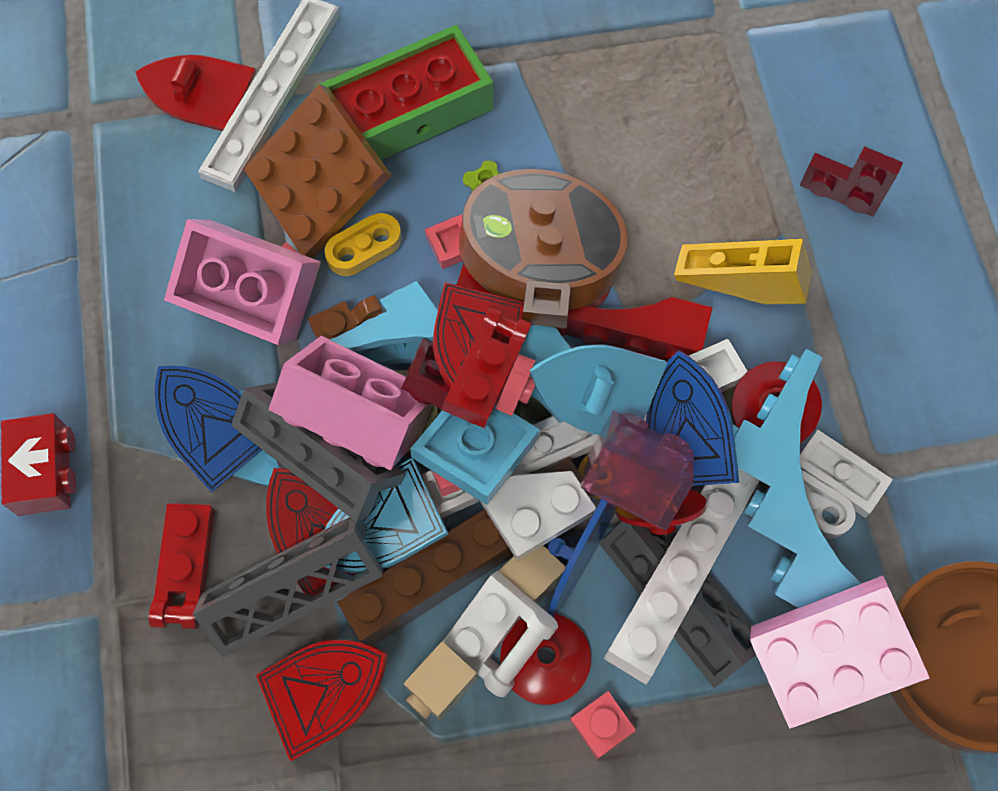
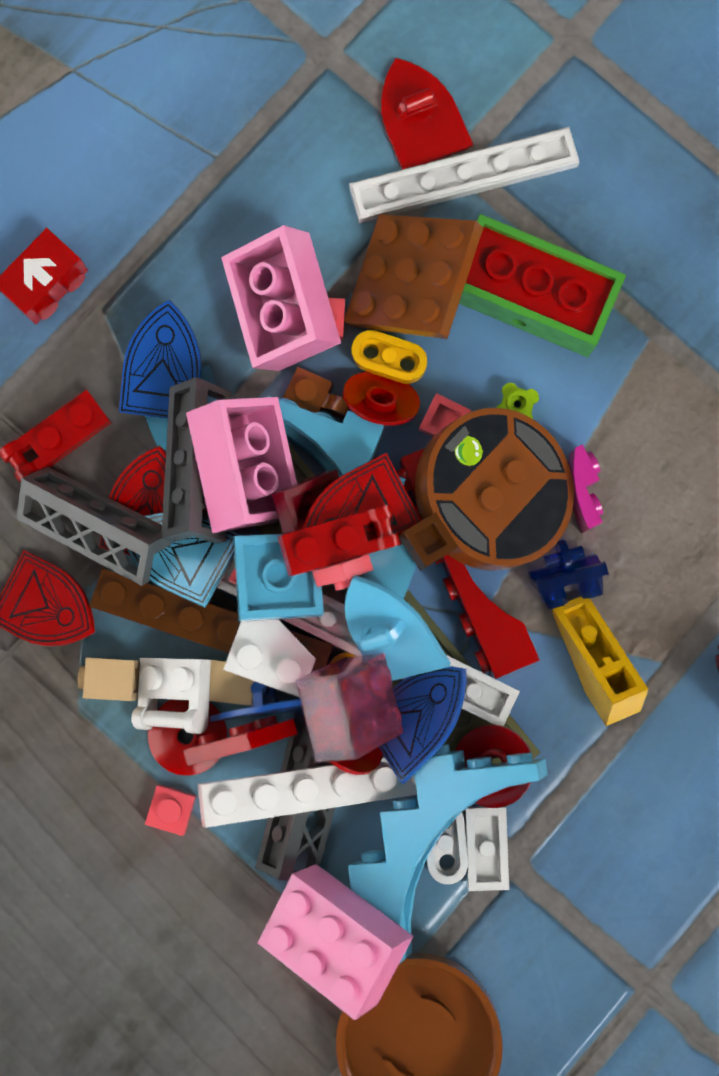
camera: 50 degrees right, 15 degrees up
none -> red plate [183,715,297,766]
none -> red dish [343,372,420,425]
none -> clear blue hips [528,539,609,609]
none -> dark pink slope [568,444,603,533]

